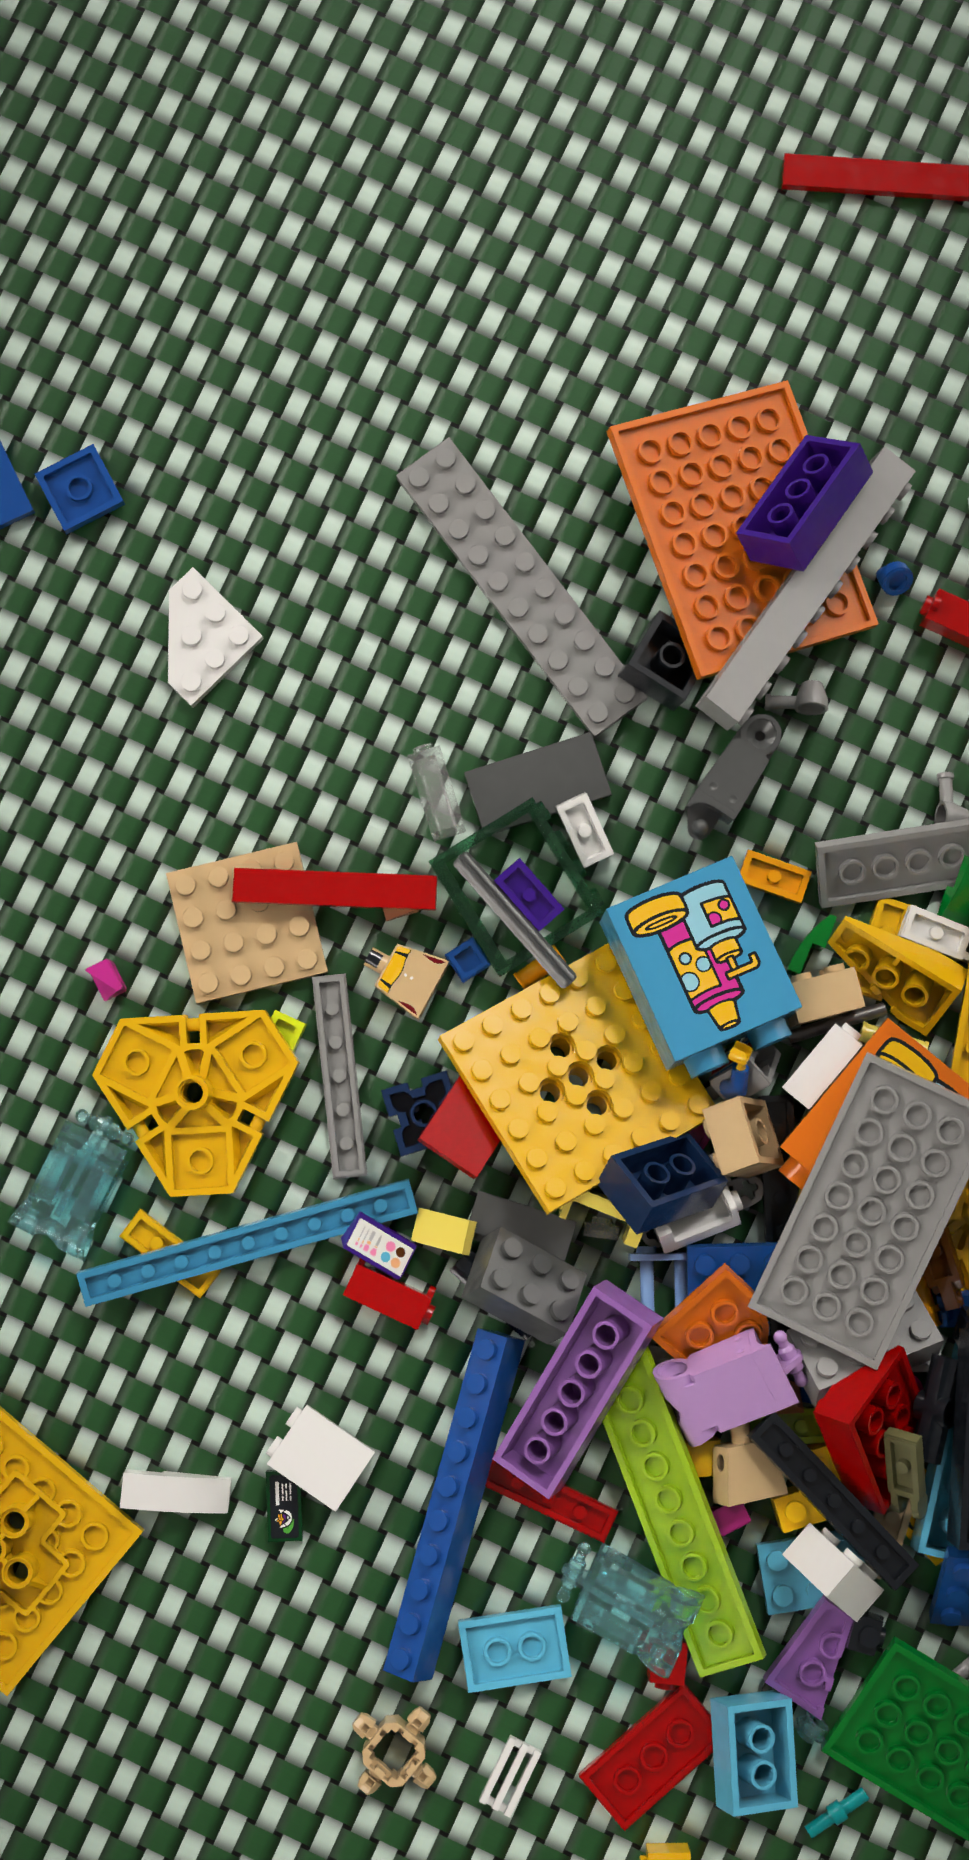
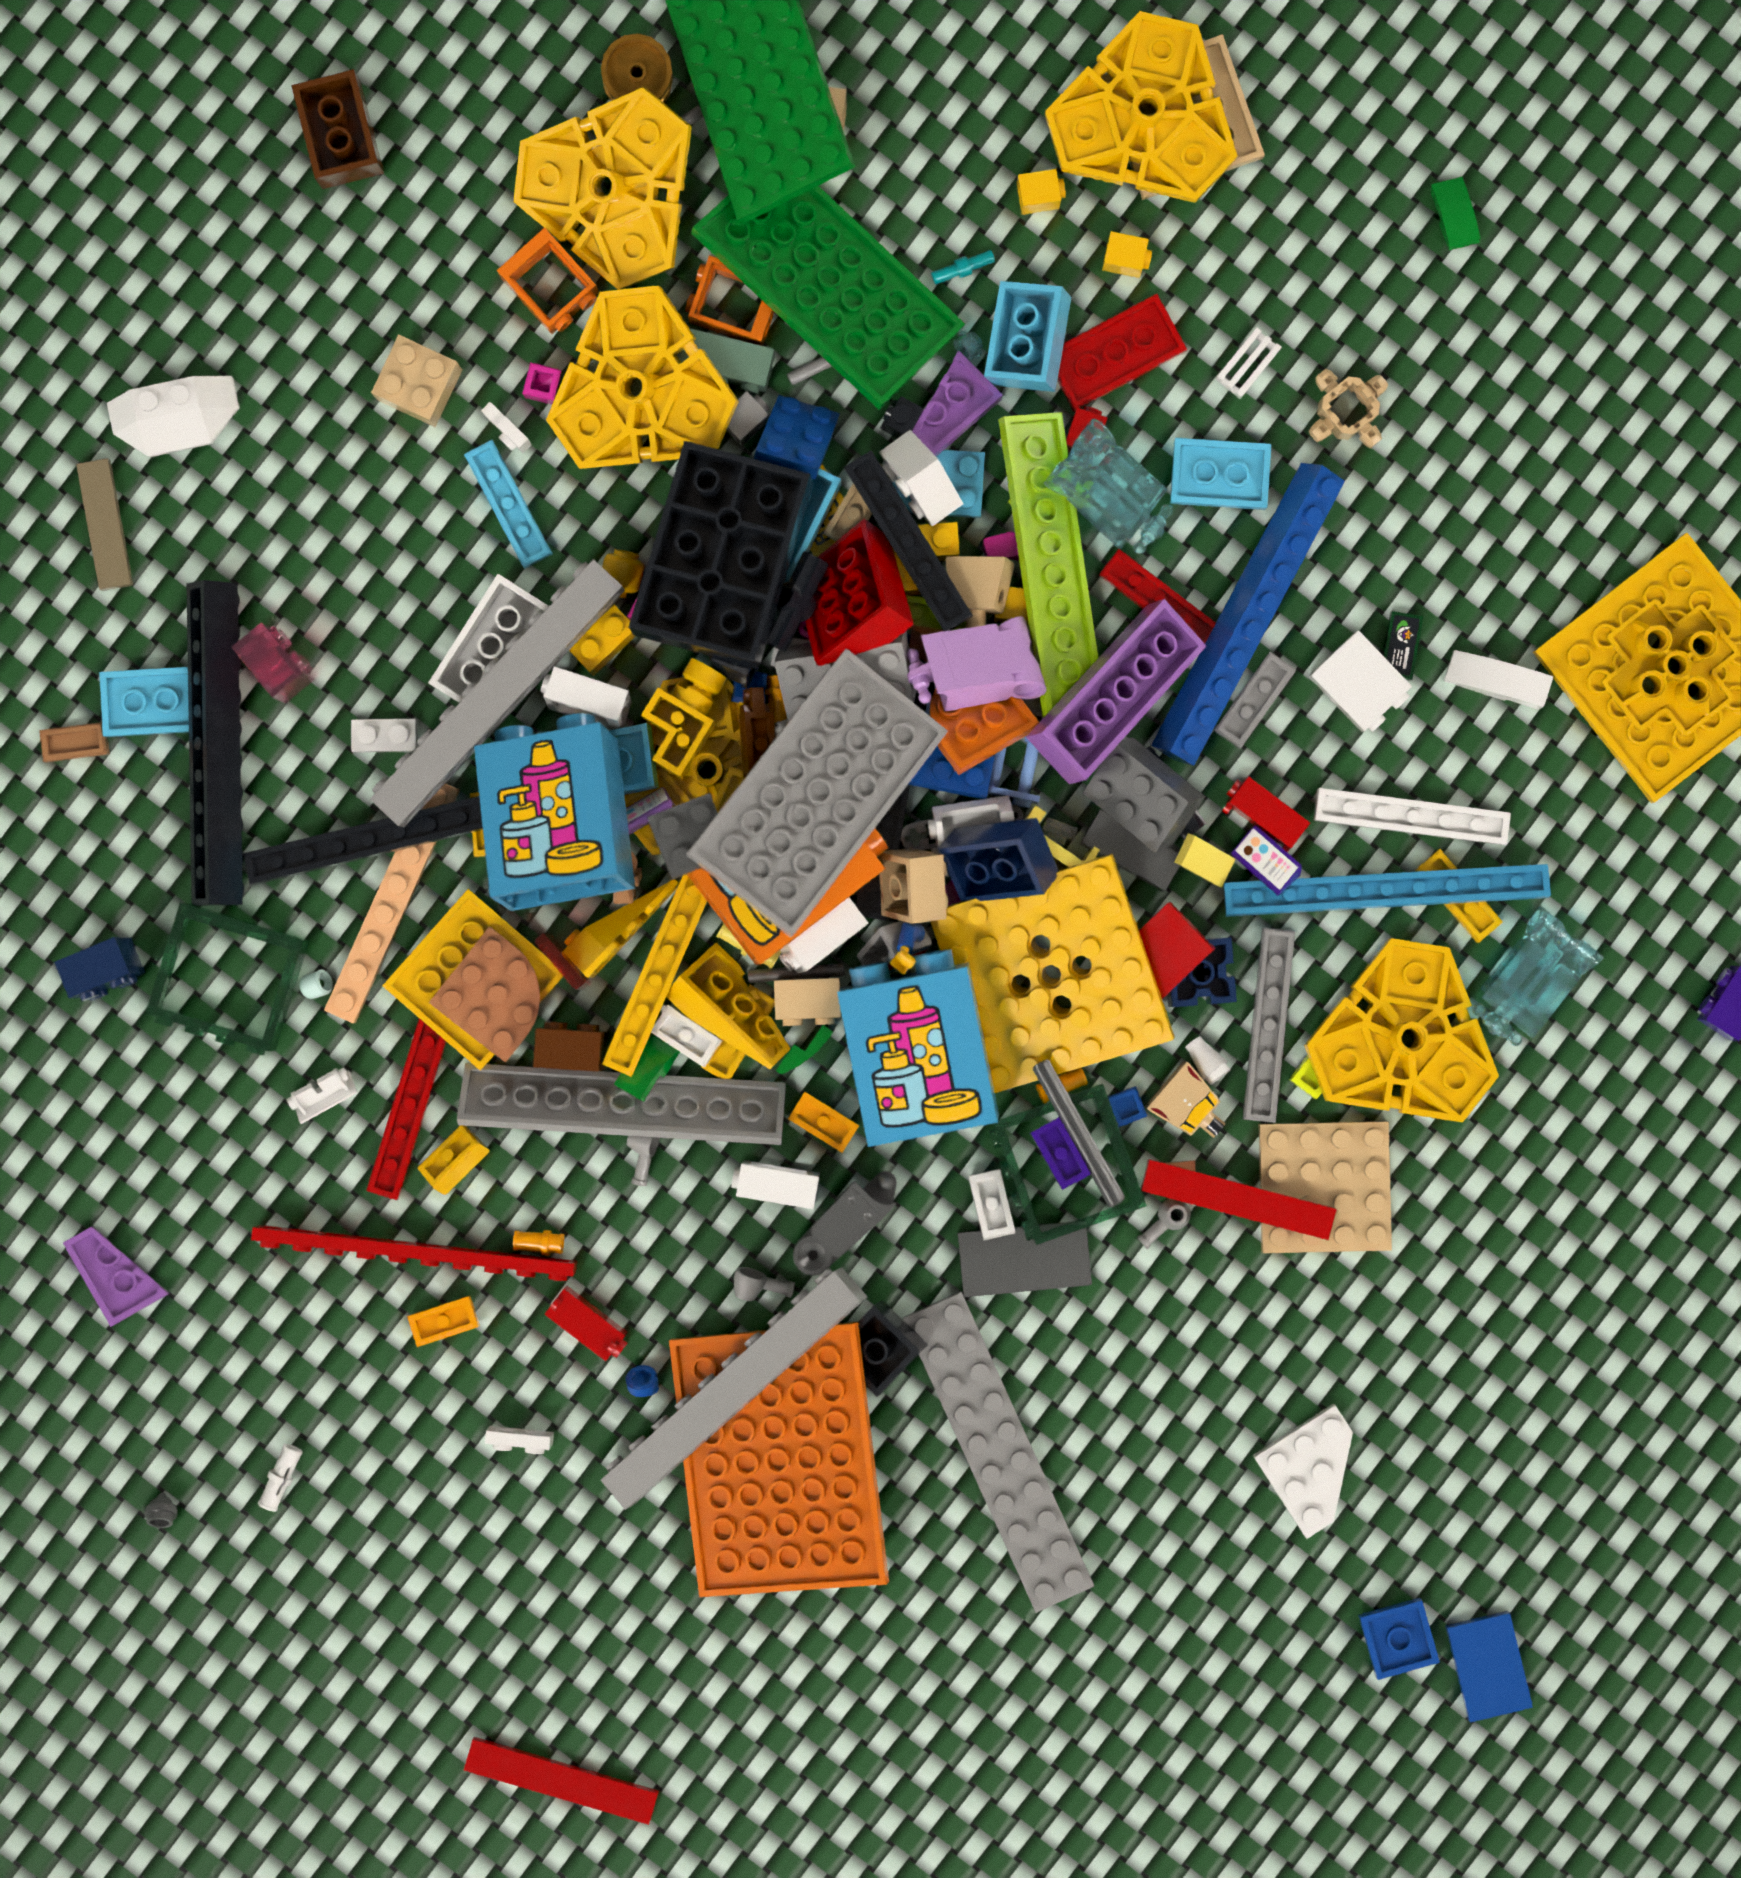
camera: 160 degrees left, 5 degrees up
dark pink slope [85,958,127,1001] -> none
clear brick [407,743,466,842] -> none
dark purple brick [736,435,873,571] -> none
olive hinge [884,1427,928,1519] -> none
none -> white window [731,1160,820,1209]
none -> light grey bar [1137,1198,1191,1249]
none -> white cone [1185,1036,1230,1085]
none -> light grey tile [1214,652,1296,749]
none -> white plate [1313,788,1511,845]

